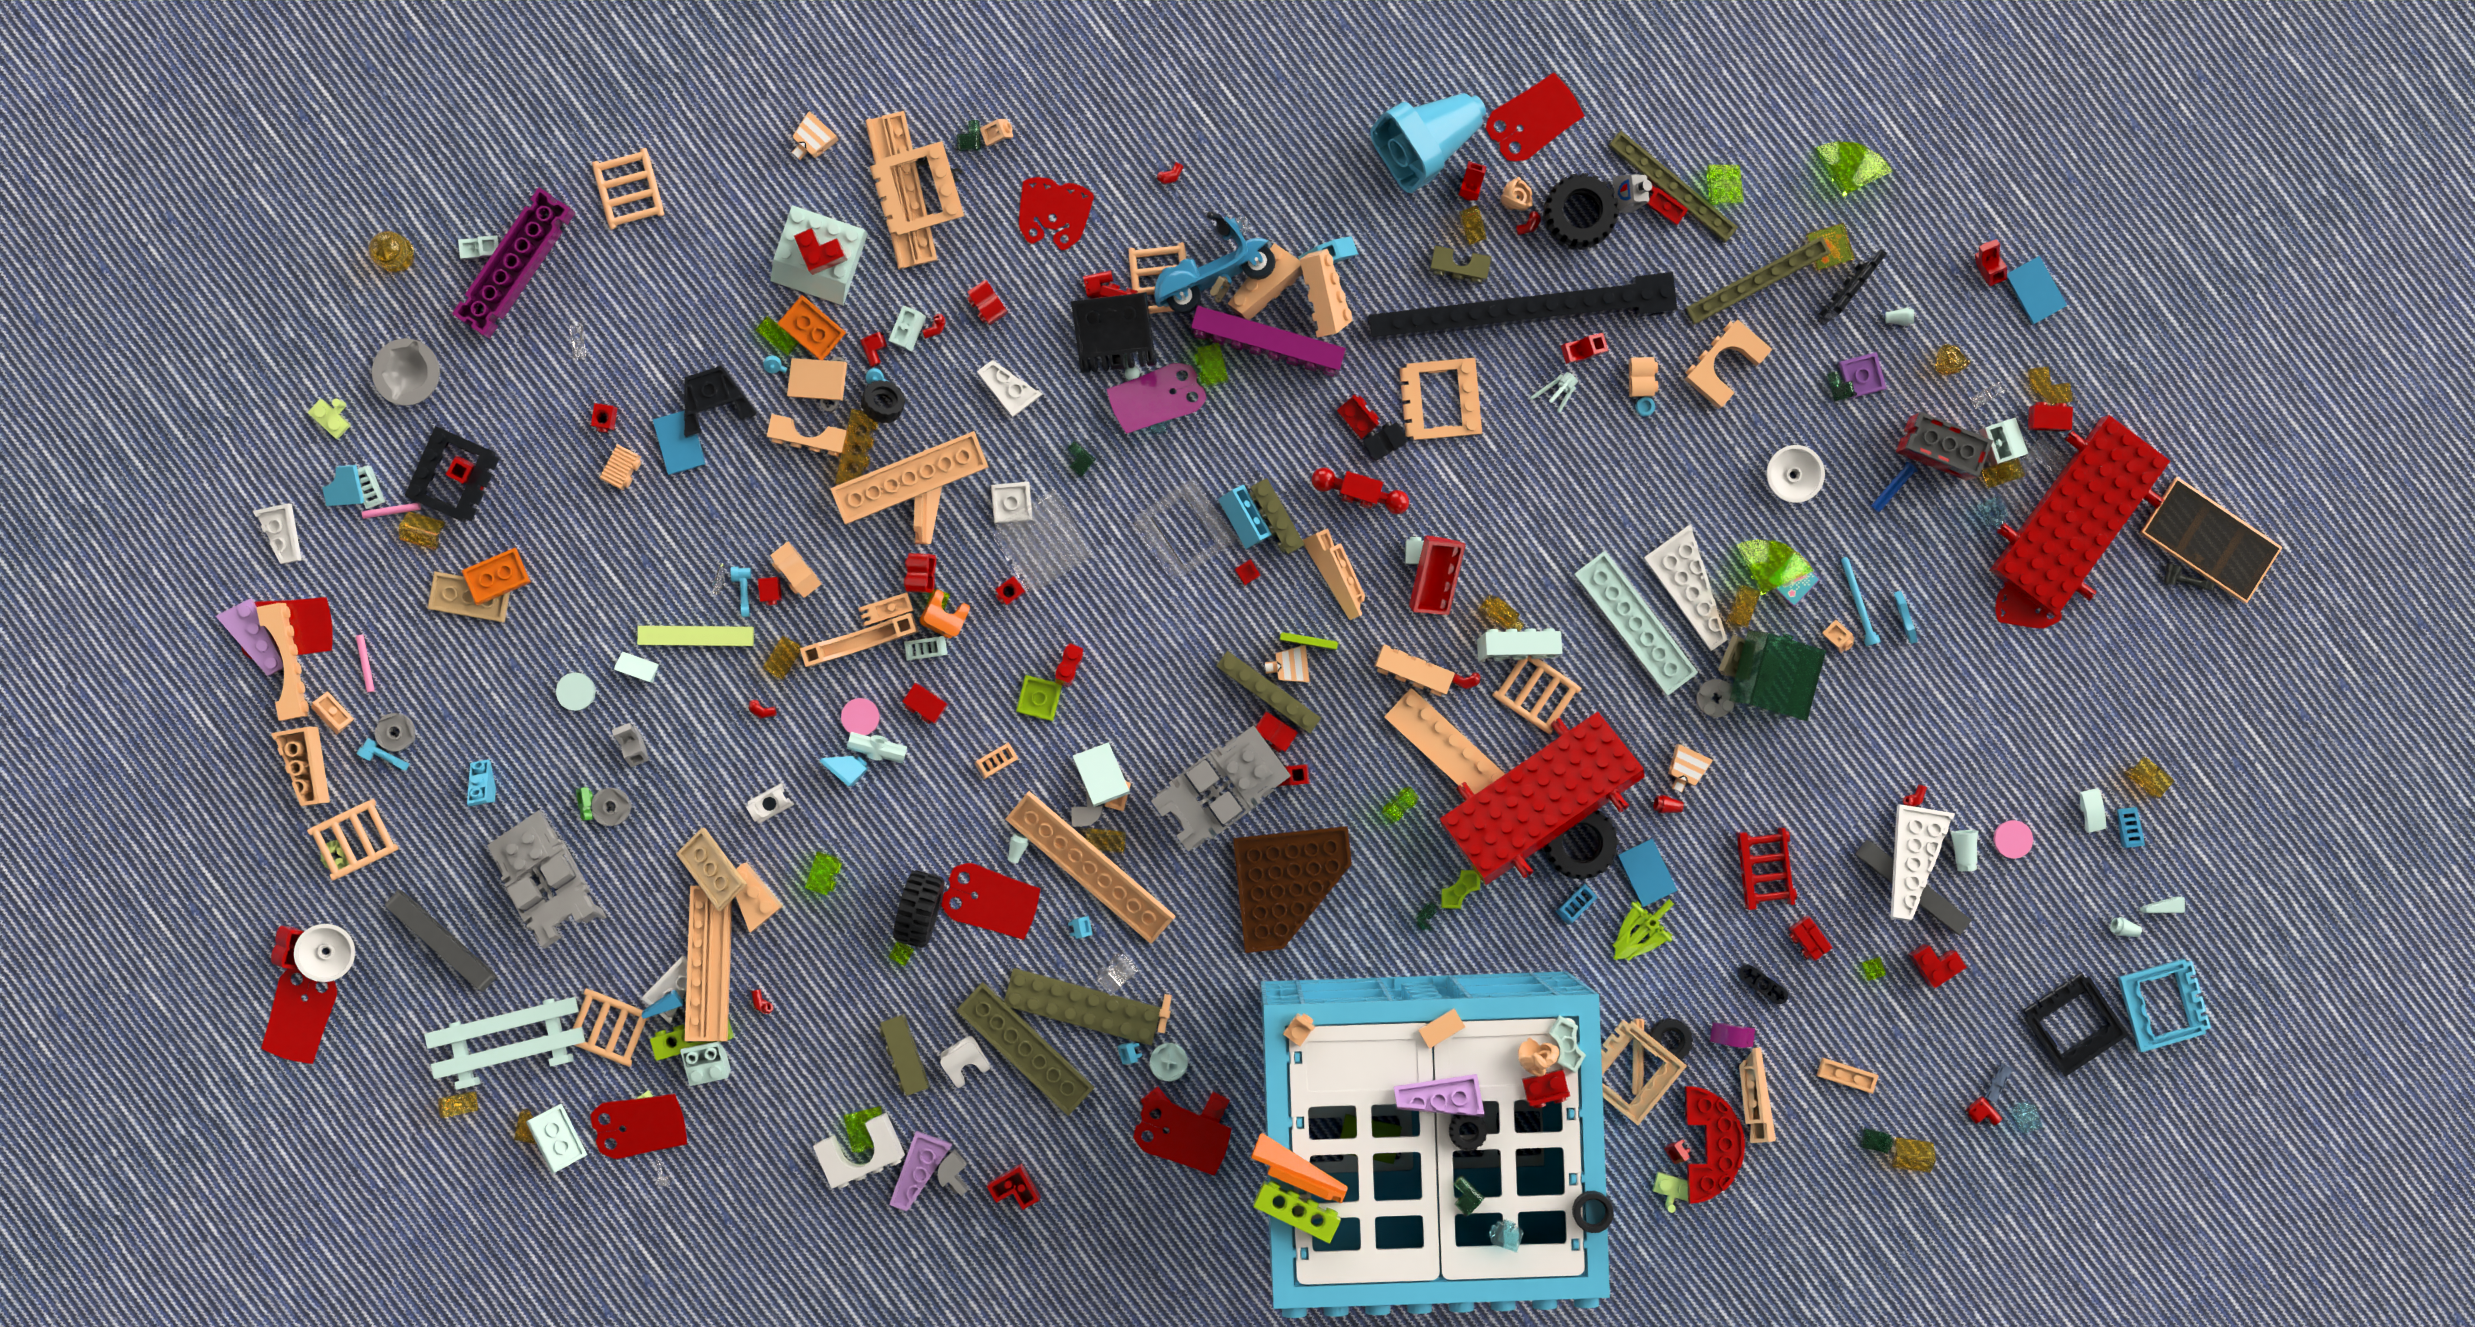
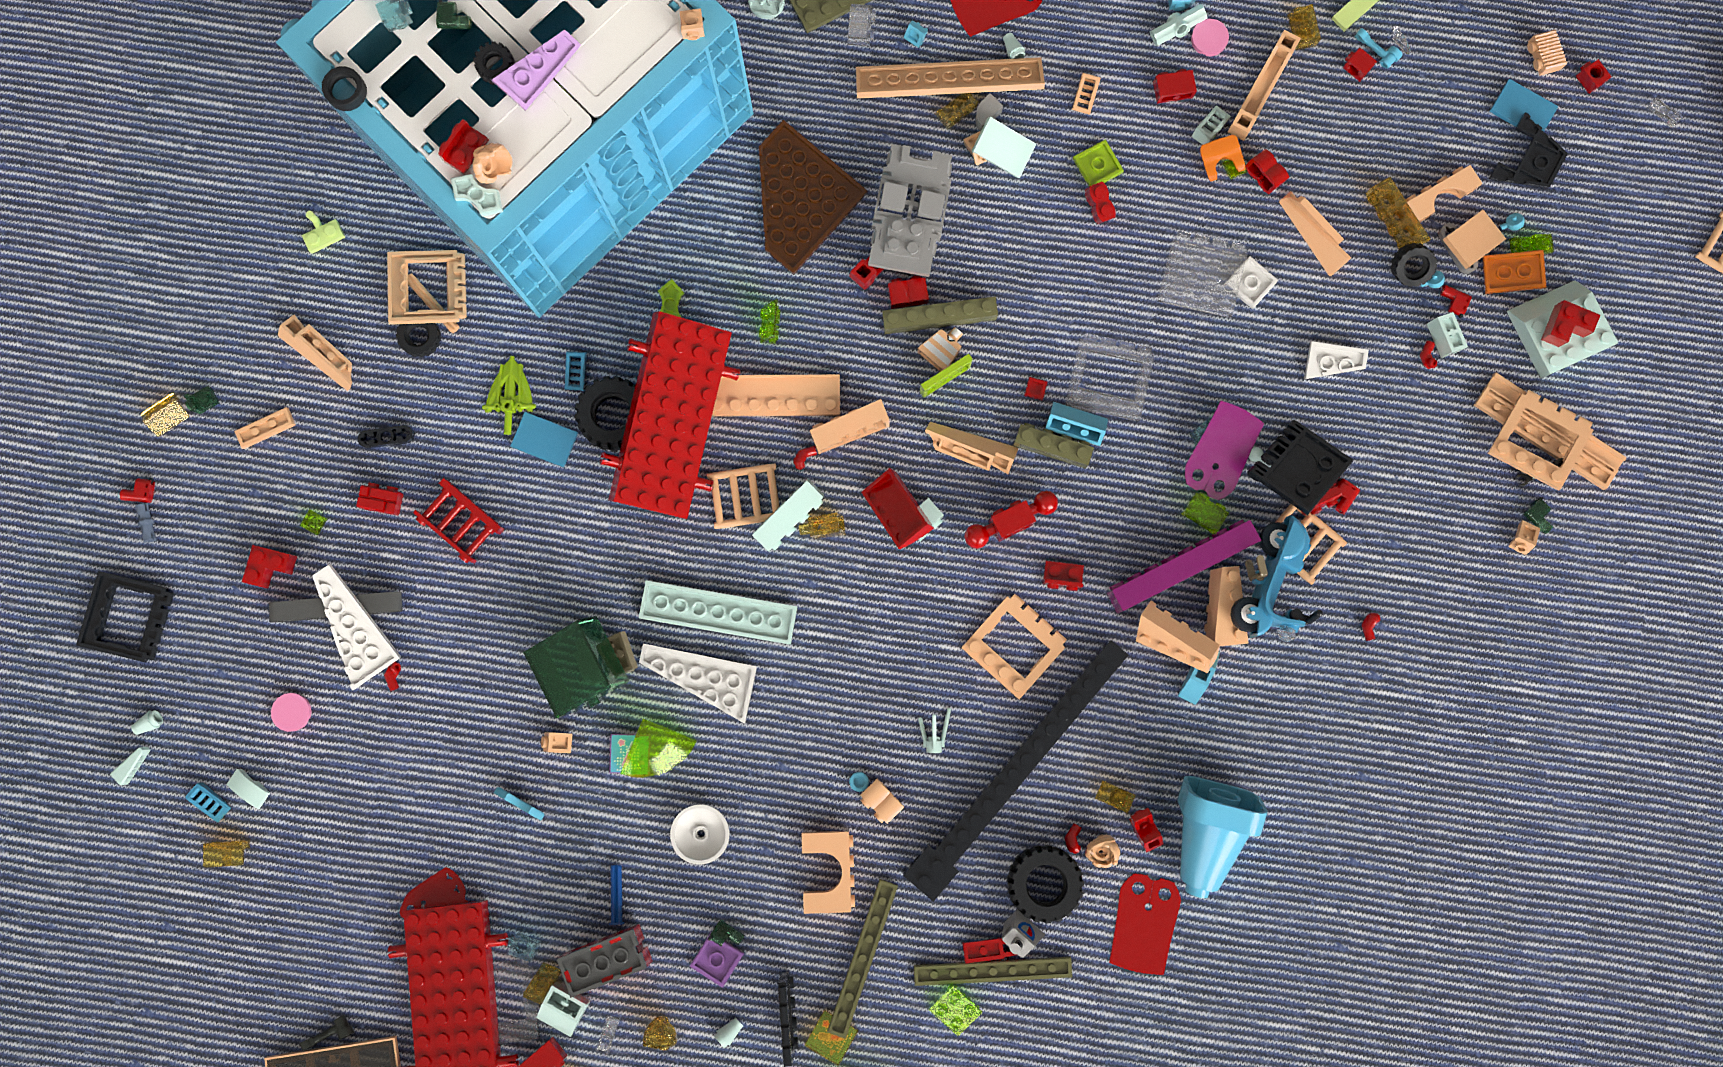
camera: 145 degrees right, 5 degrees down
light nougat brick [770,541,822,598] -> none
light nougat torso [792,111,839,160] -> none
light nougat plate [830,431,989,525] -> none
light nougat hinge [858,592,914,626] -> none
red brick [967,280,1008,326] -> none
red brick [995,576,1026,606] -> none
red piece [1019,177,1094,250] -> none
clear green piece [1067,441,1096,478] -> none
light nougat bar [1157,994,1172,1033] -> none
black brick [1363,421,1408,462] -> none
clear green bracket [1415,901,1437,931] -> none
light nougat tile [1418,1008,1465,1049] -> none
olive arch [1429,245,1492,284] -> none
red brick [1561,333,1609,364] -> none
red cone [1653,794,1684,813] -> none
red tile [1664,1139,1691,1164] -> none
torso [1668,744,1713,793] -> none
red plate [1684,1086,1745,1204] -> none
light grey plate [1696,679,1736,717] -> none
magenta brick [1710,1022,1755,1048] -> none
clear yellow brick [1726,585,1761,628] -> none
medium azure piece [1841,557,1881,646] -> none
light aqua plant [1951,830,1978,872] -> none
clear light blue brick [2012,1101,2043,1133] -> none
medium azure hinge [2118,959,2211,1052] -> none

